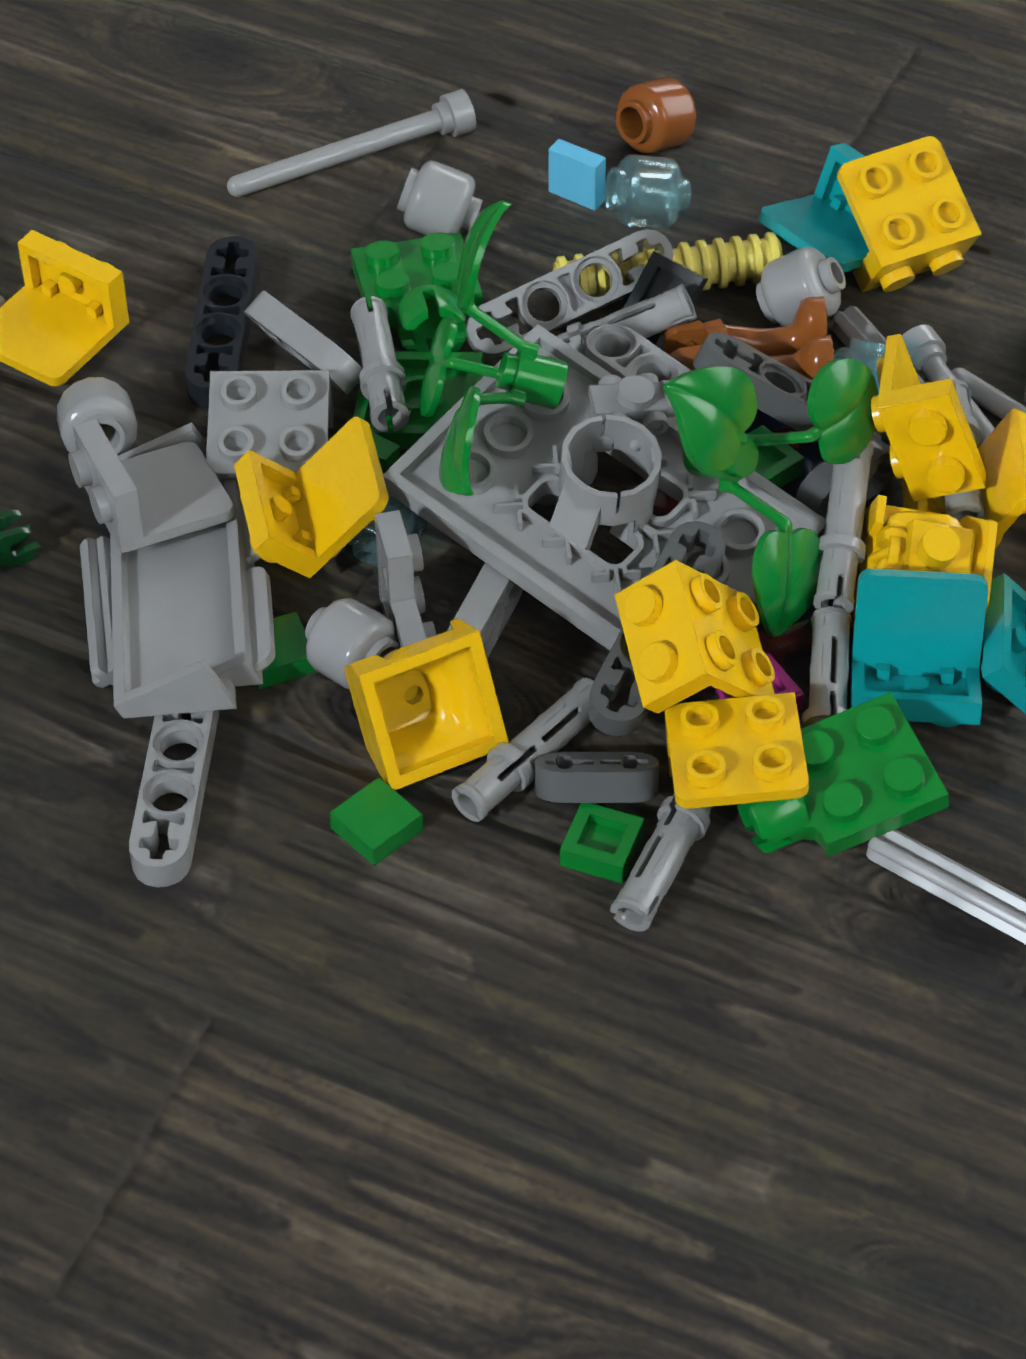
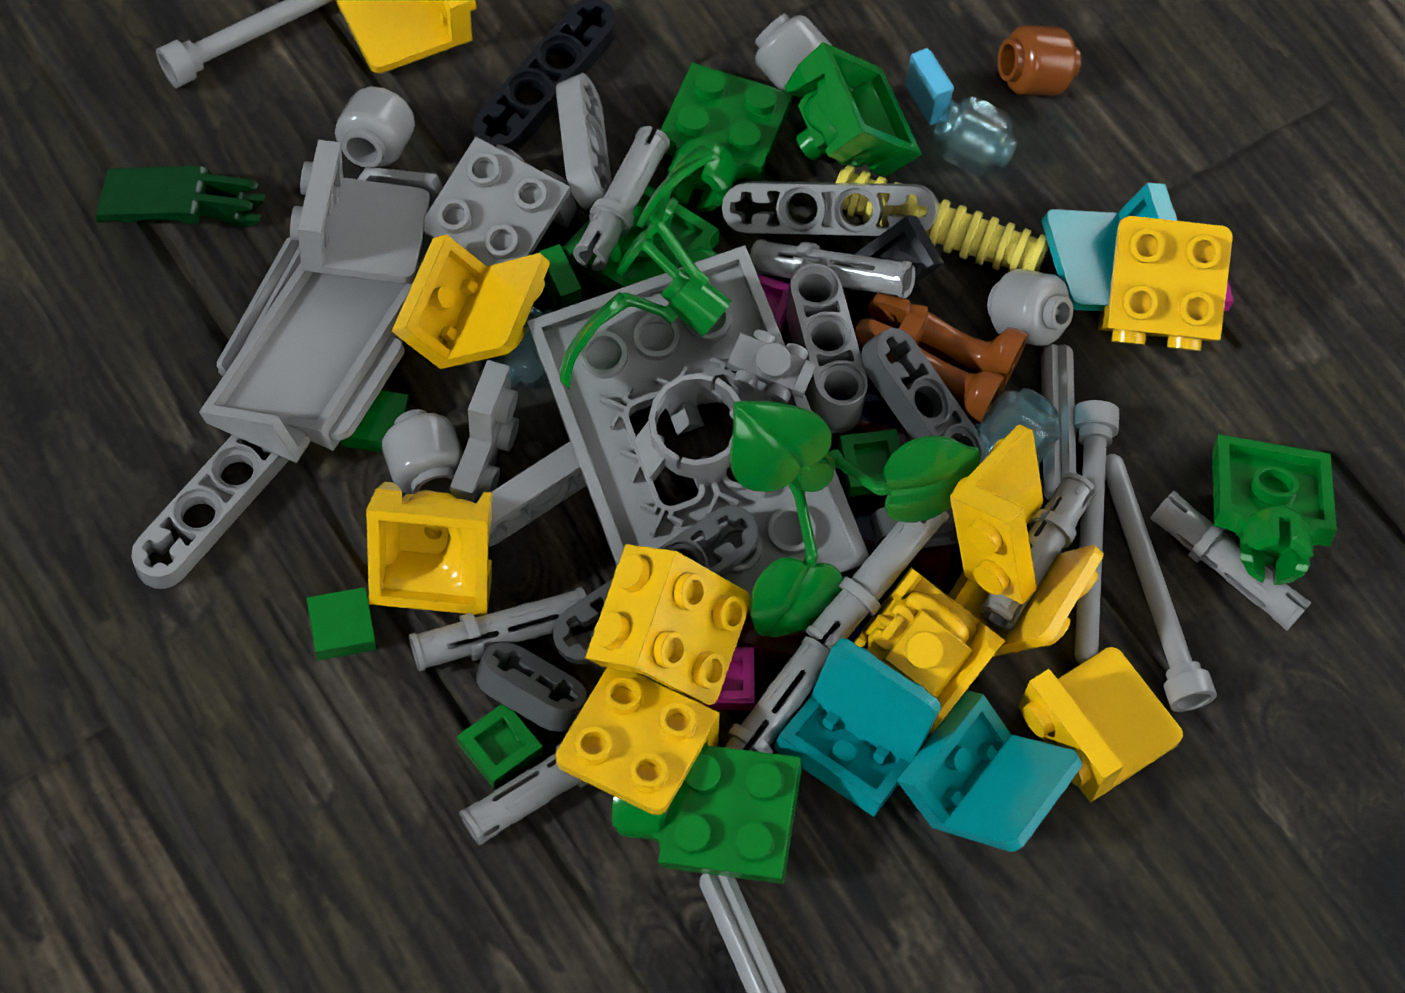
camera: 25 degrees right, 15 degrees up
none -> green brick [784,42,922,178]

